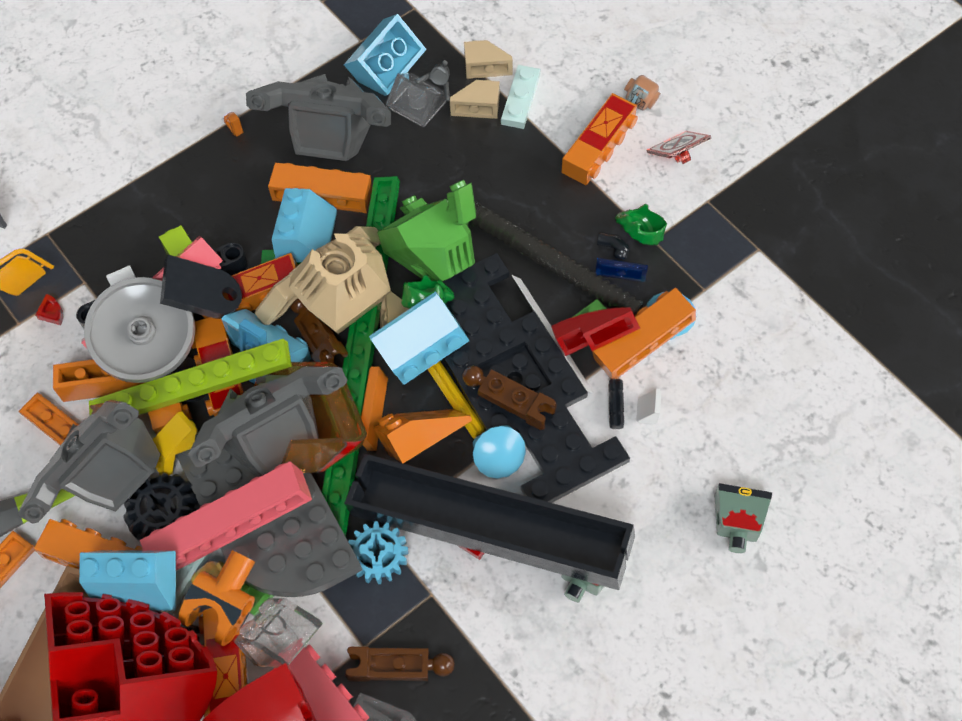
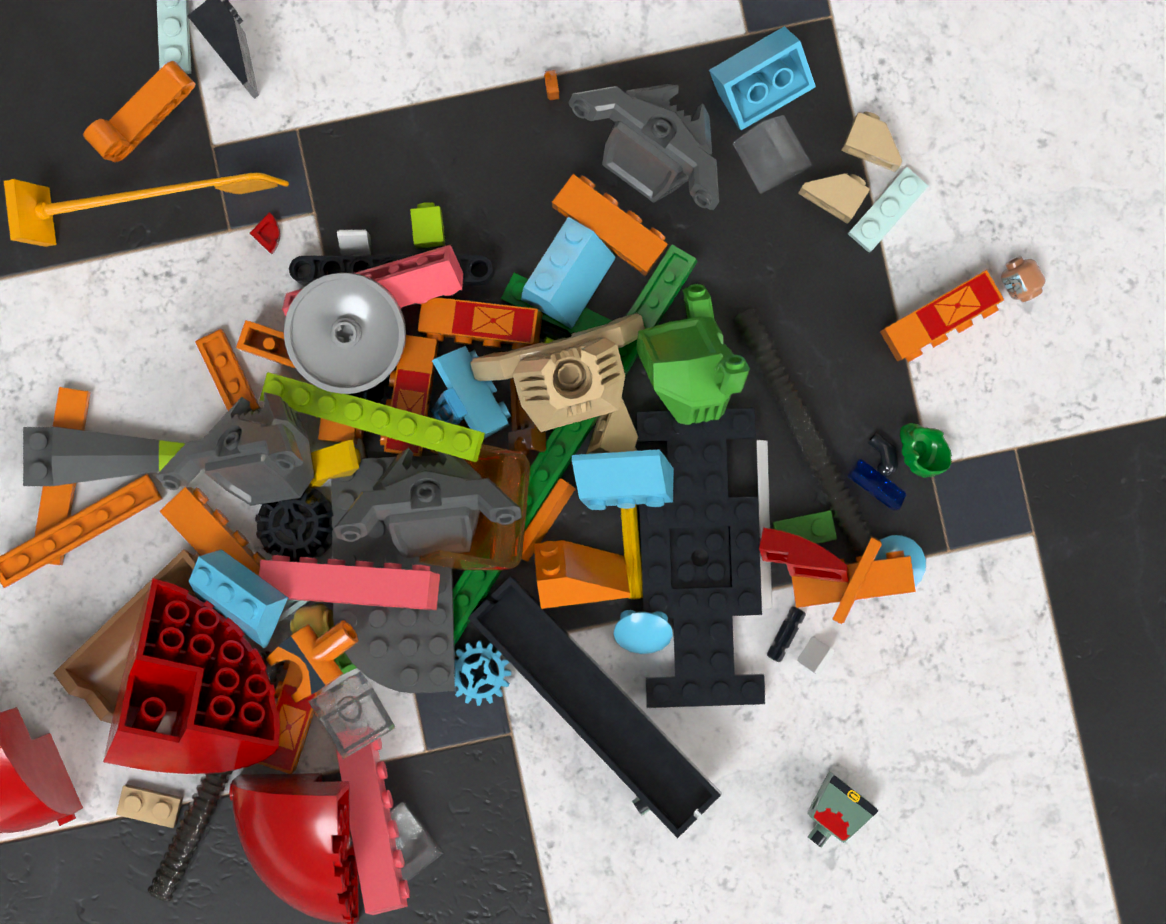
camera: 25 degrees right, 25 degrees up
black tile [160,255,242,319] -> none
reddish brown plate [346,646,455,681] -> none
green hair [401,274,454,309] -> none
dark grey plant [416,60,450,101] -> none
reddish brown plate [462,365,557,430] -> none
piece [647,131,712,164] -> none
none -> orange tile [832,537,882,624]

